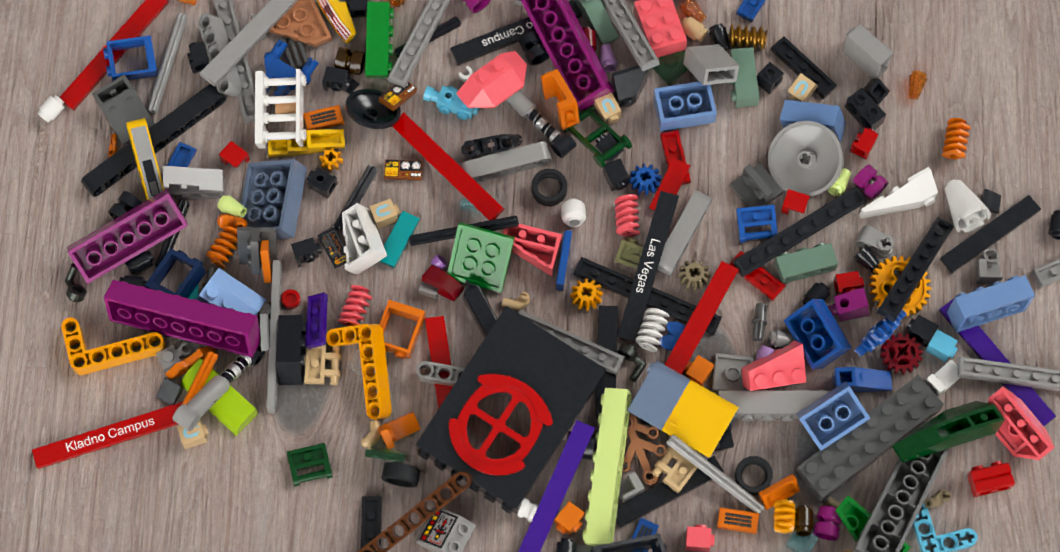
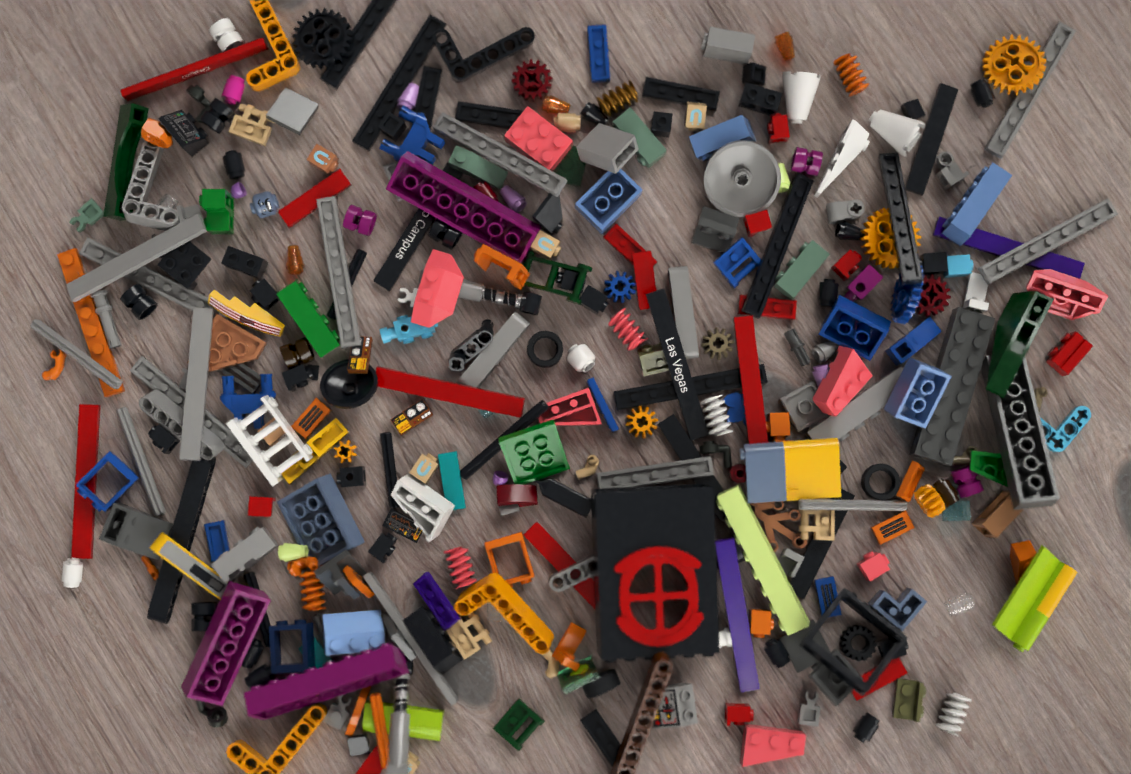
camera: 35 degrees left, 15 degrees up
red tile [281,289,301,310] -> none
none -> dark red brick [728,464,746,483]
none -> white cone [782,71,821,124]

